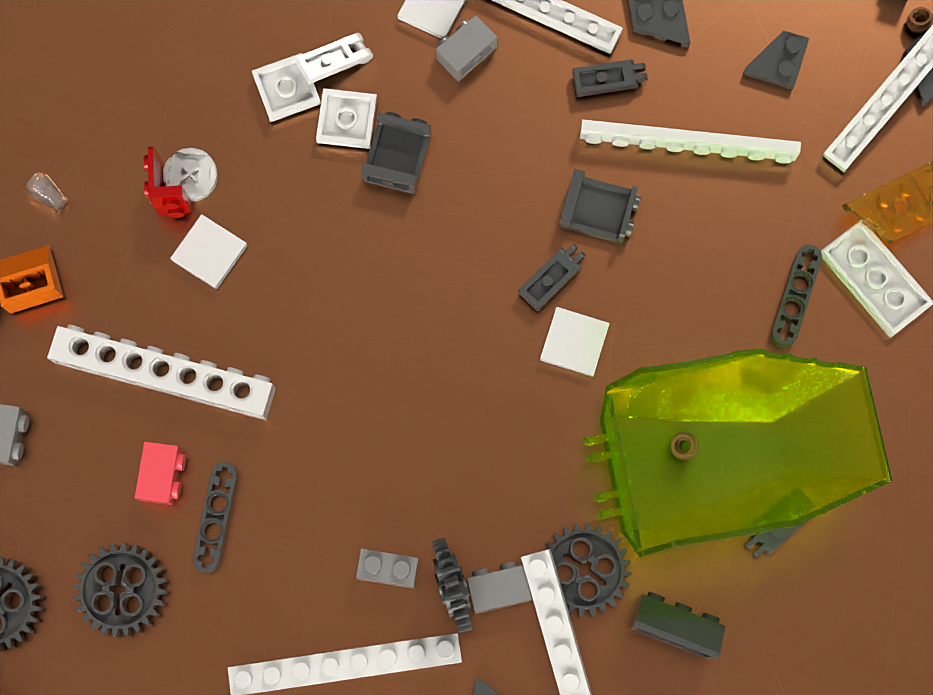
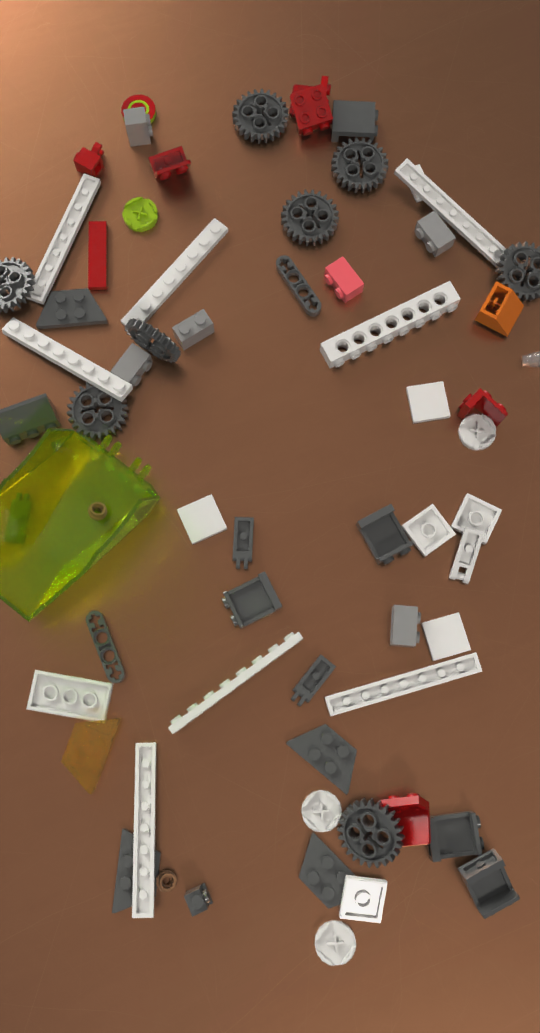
camera: 135 degrees right, 0 degrees up
dark grey wing [743,31,809,90] -> none

